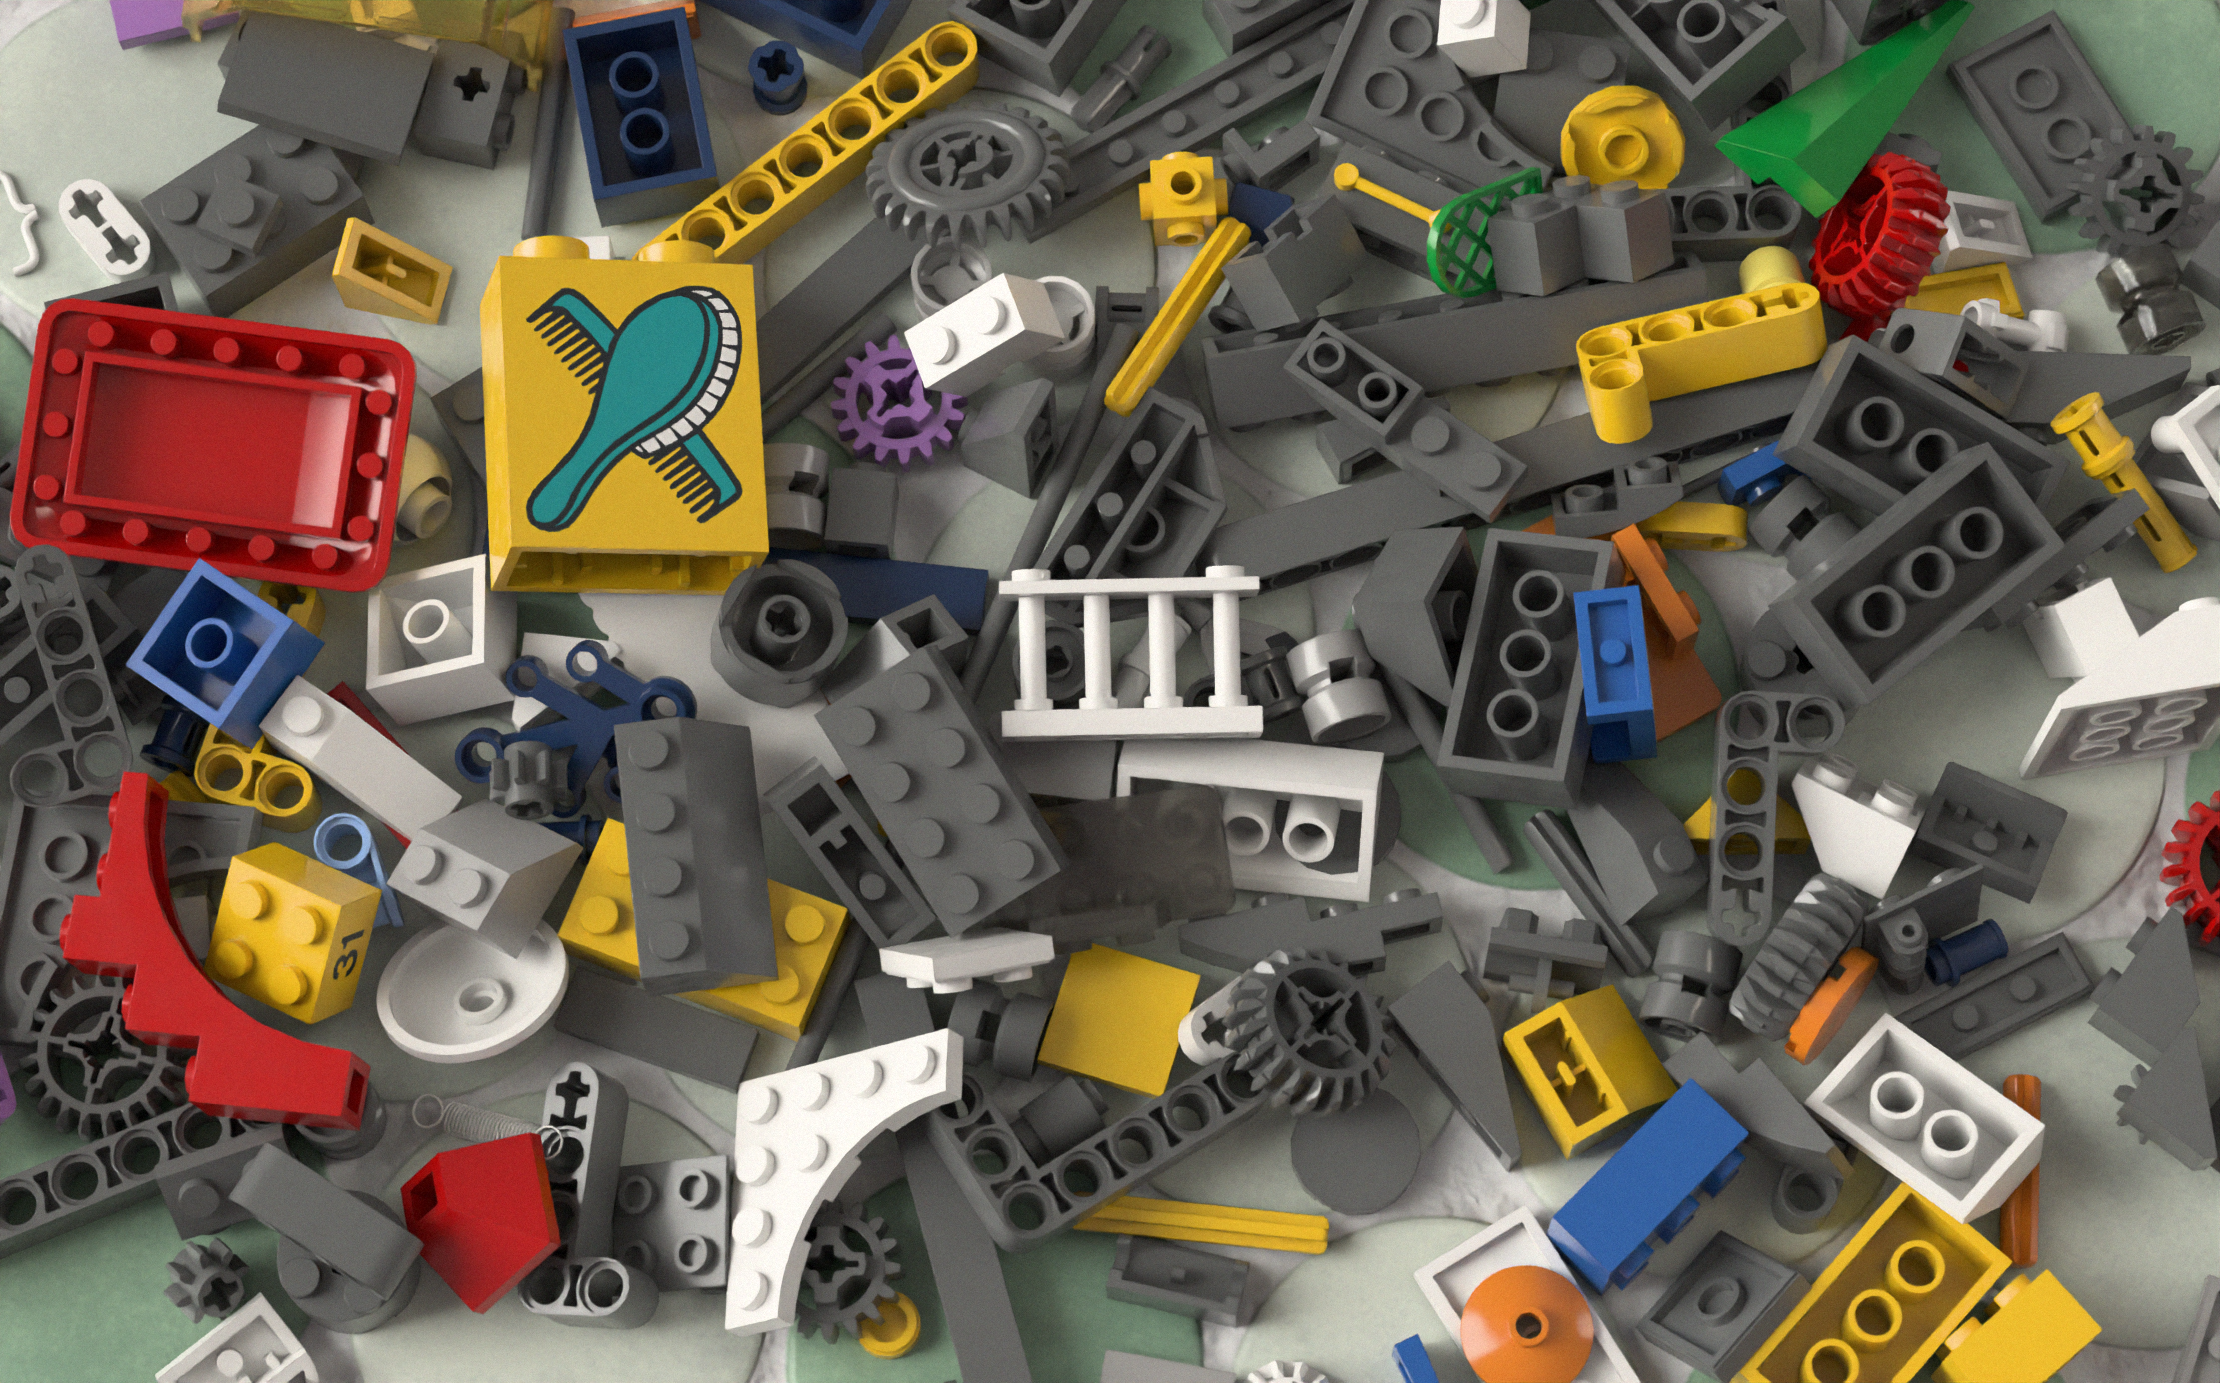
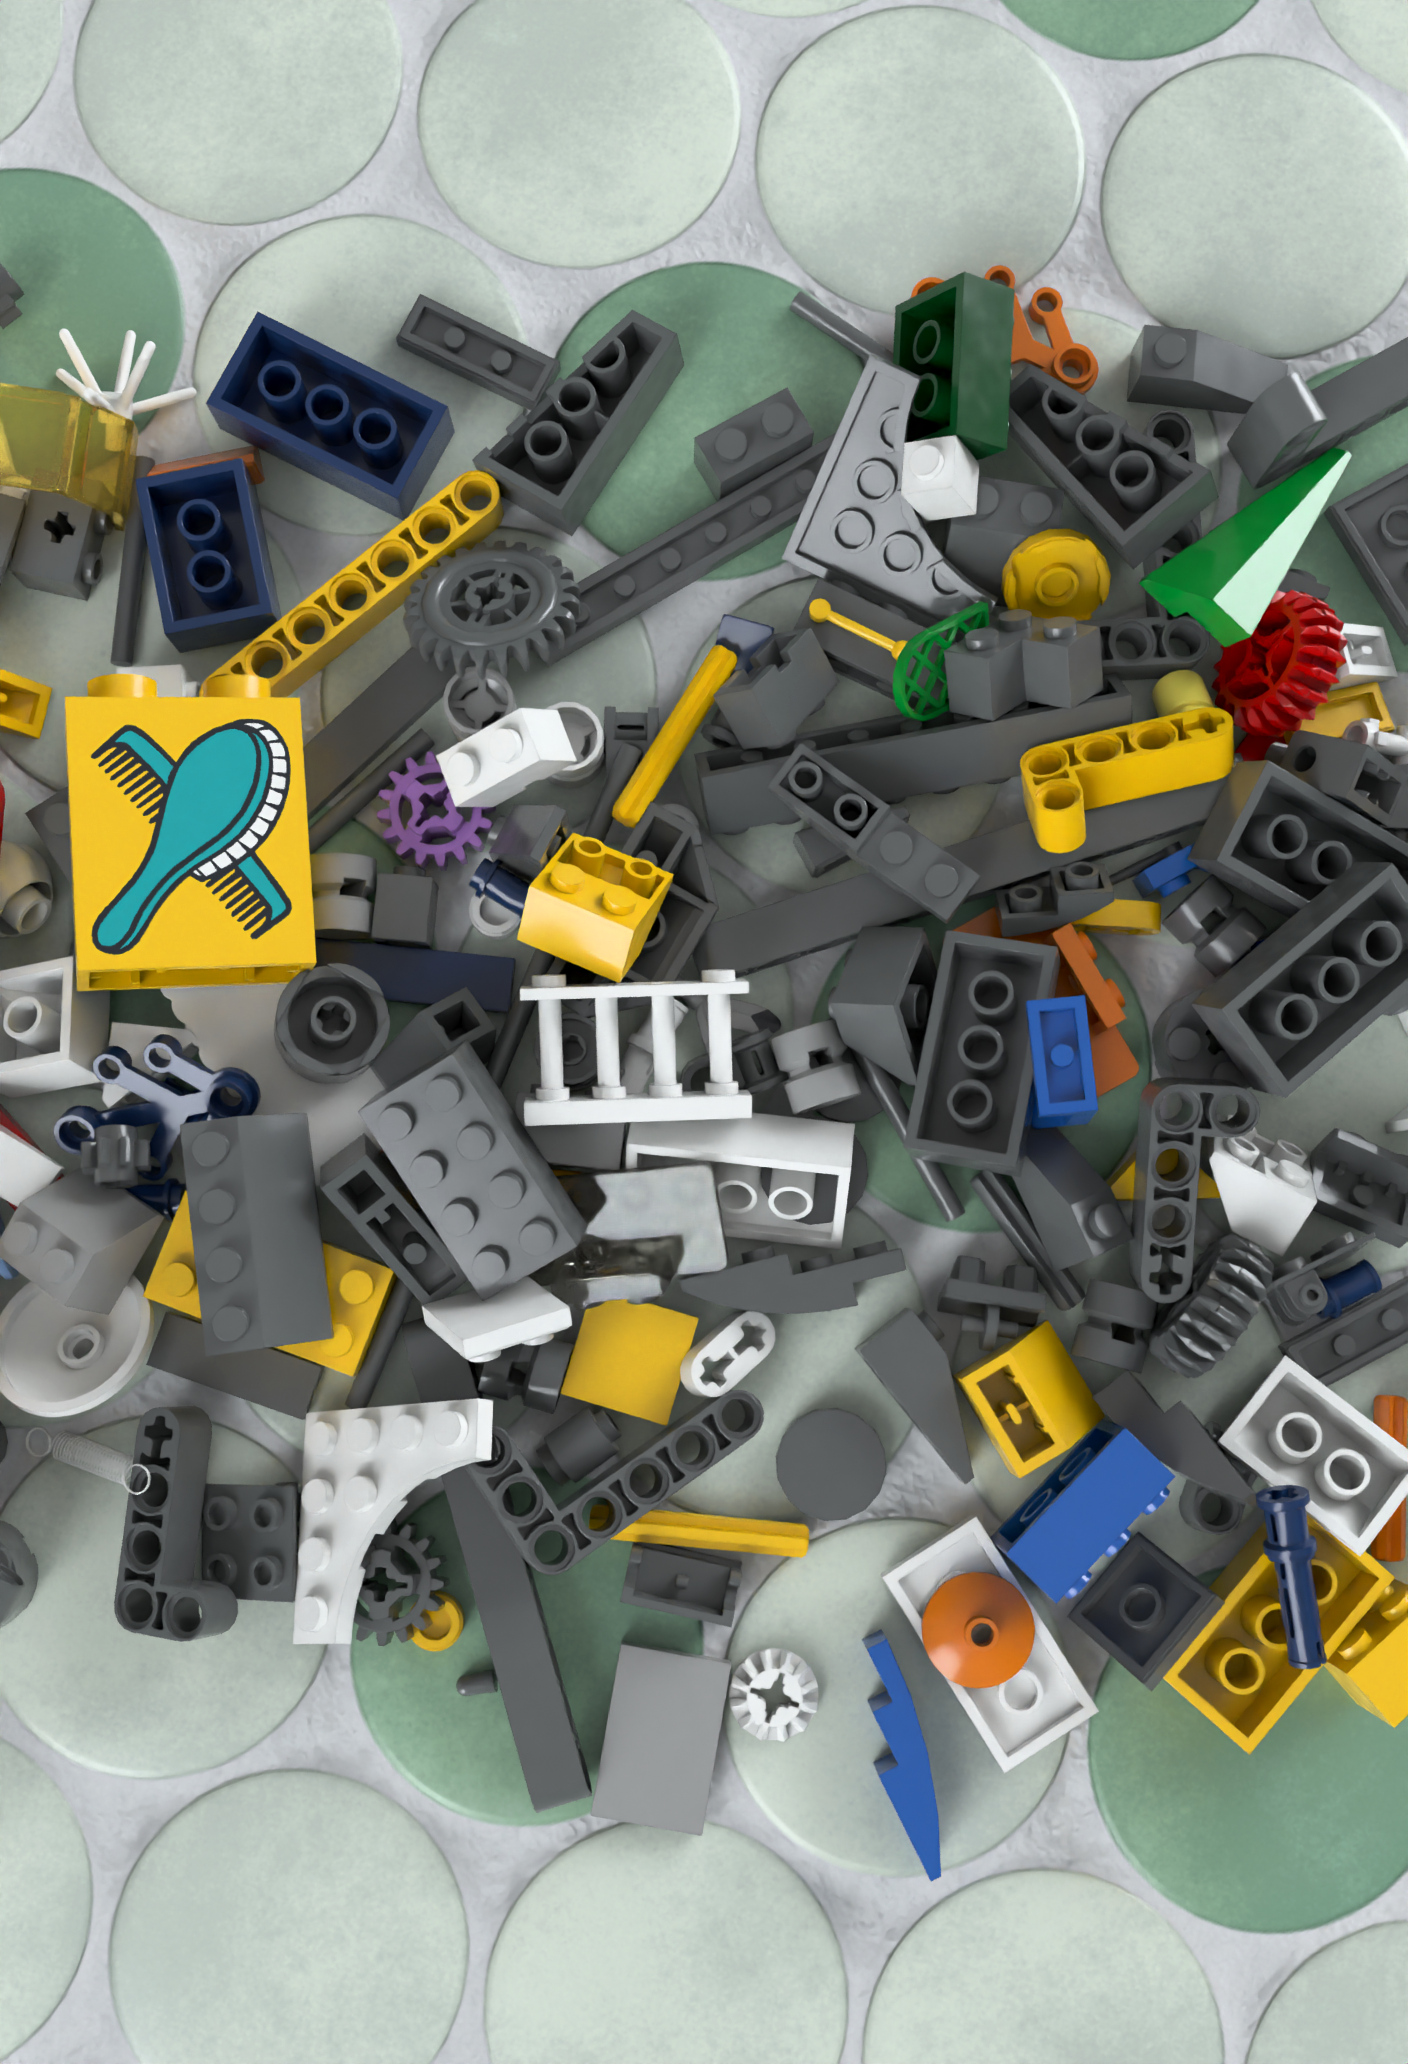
camera: 10 degrees left, 10 degrees up
red slope [400,1132,561,1314] -> none
dark blue bush [748,40,808,116] -> none
dark grey axle [1070,25,1172,134] -> none
yellow brick [1139,152,1228,247] -> none
dark grey bracket [1220,119,1320,192] -> none
dark grey gear [1221,945,1397,1122] -> none
orange tile [1784,946,1879,1066] -> none
none -> dark blue pin [469,858,530,919]
none -> white tile [469,893,521,939]
none -> yellow slope [517,832,674,983]
none -> dark blue pin [1256,1485,1327,1669]

